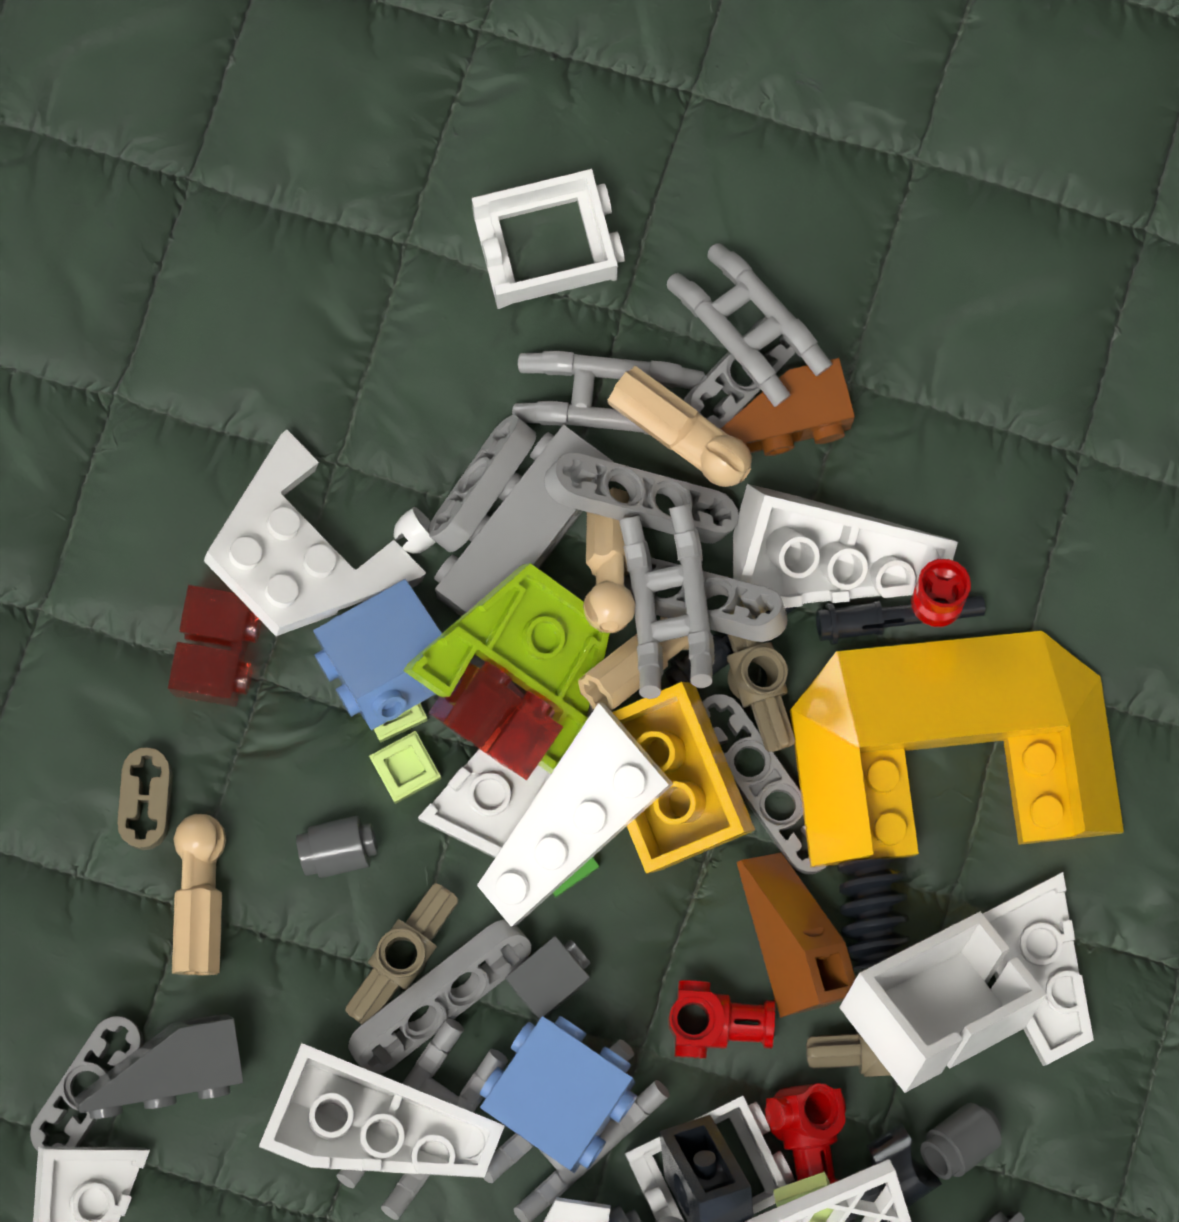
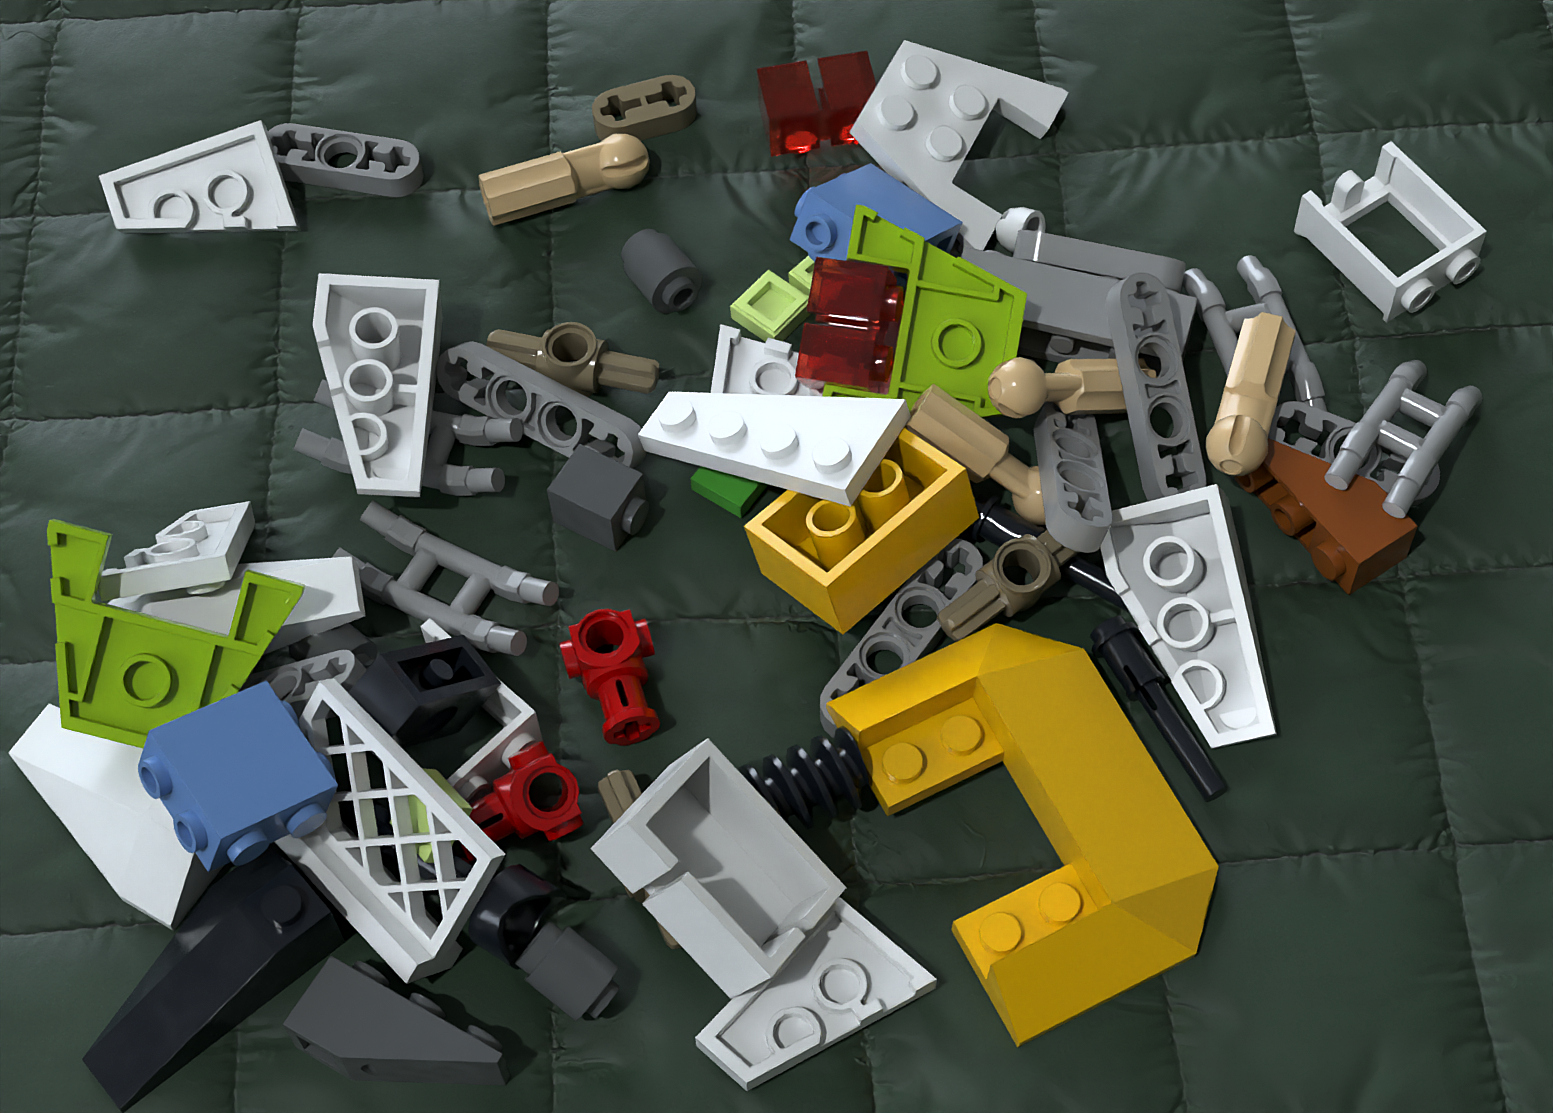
camera: 75 degrees right, 20 degrees down
dark grey slope [74,1013,243,1119] -> none
medium blue brick [480,1016,637,1173] -> none
light grey piece [619,504,714,699] -> none
dark orange slope [736,852,856,1018] -> none
red wheel [911,559,971,627] -> none

